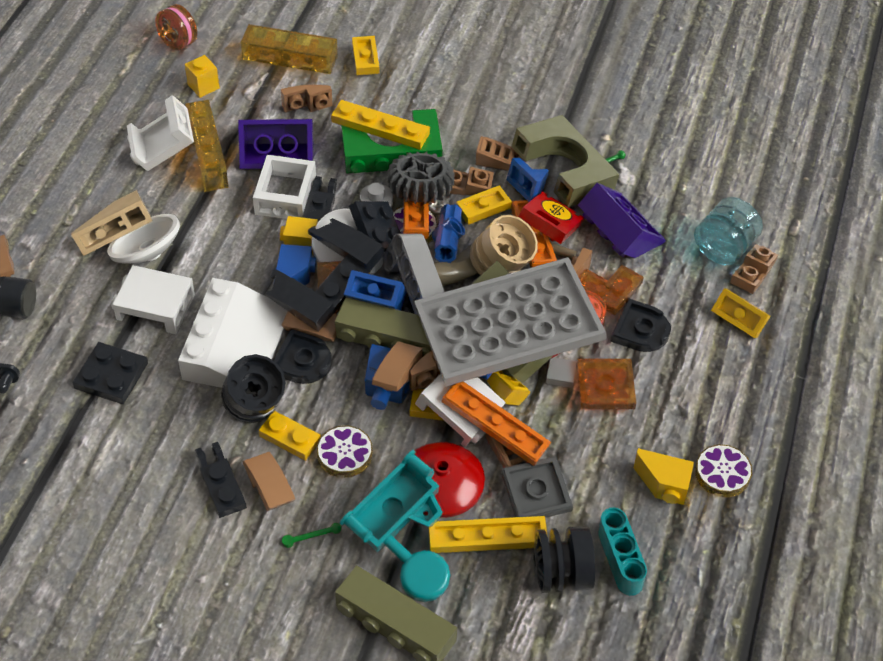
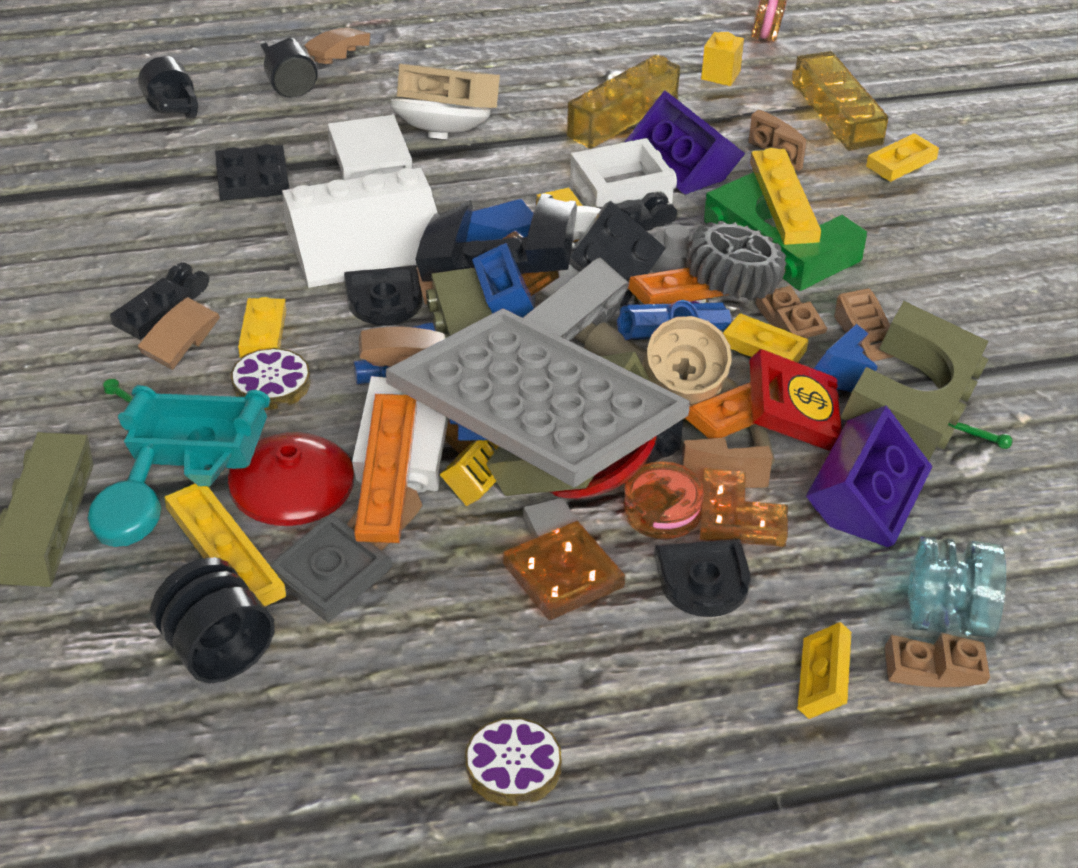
camera: 60 degrees right, 10 degrees down
white panel [127,95,194,171] -> none
black wheel [221,354,286,423] -> none
teal beam [598,507,647,596] -> none
yellow slope [633,448,694,505] -> none

